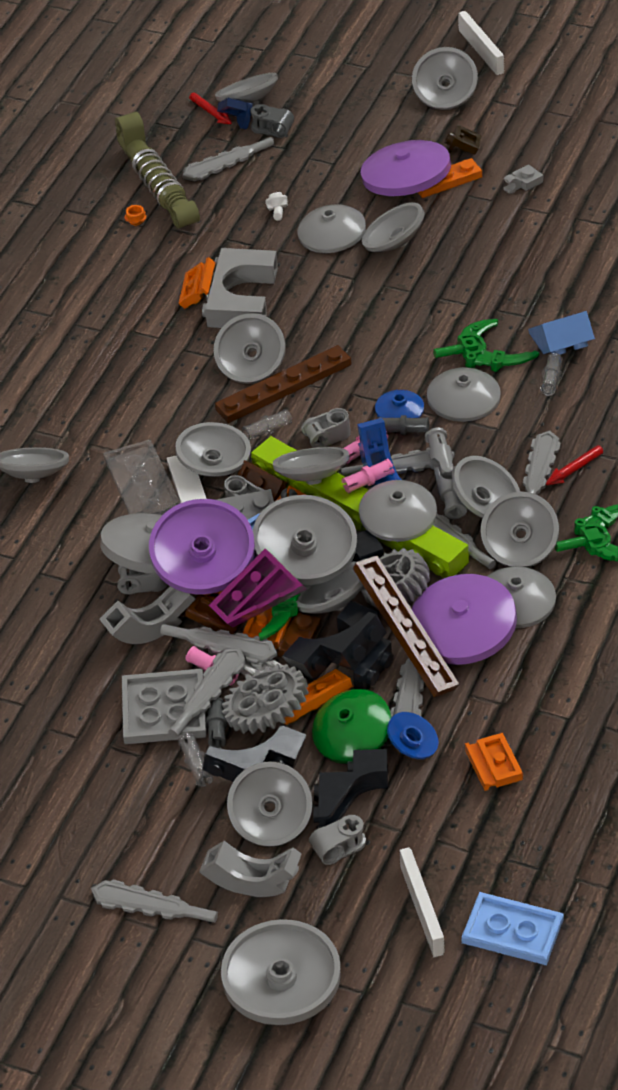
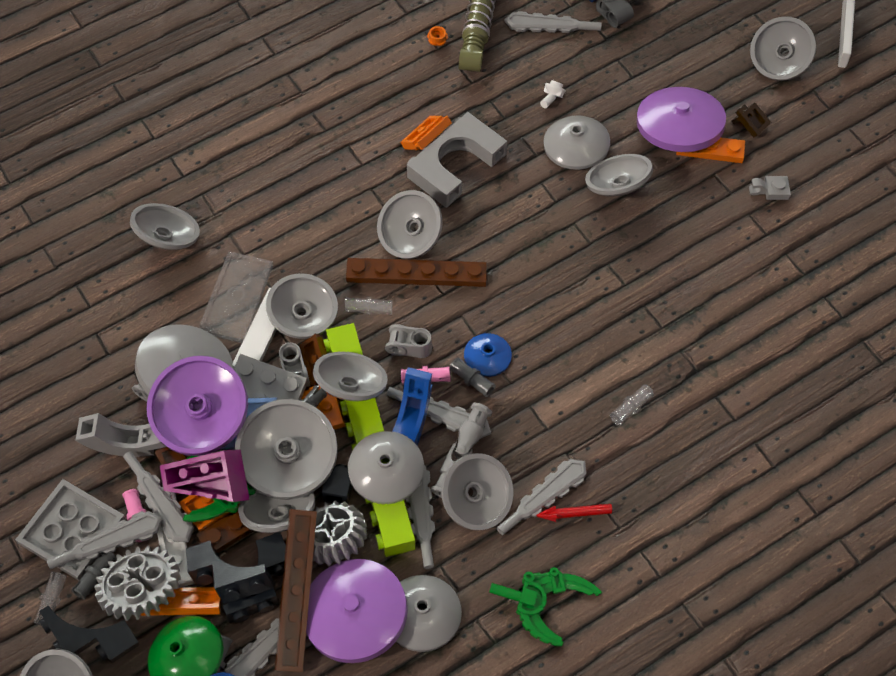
camera: 30 degrees right, 15 degrees up
bright pink pin [342,459,394,493] -> none
light grey dish [427,367,501,422] -> none
green bar [433,319,539,372] -> none
light grey dish [481,491,559,568] -> none
medium blue slope [528,311,595,357] -> none

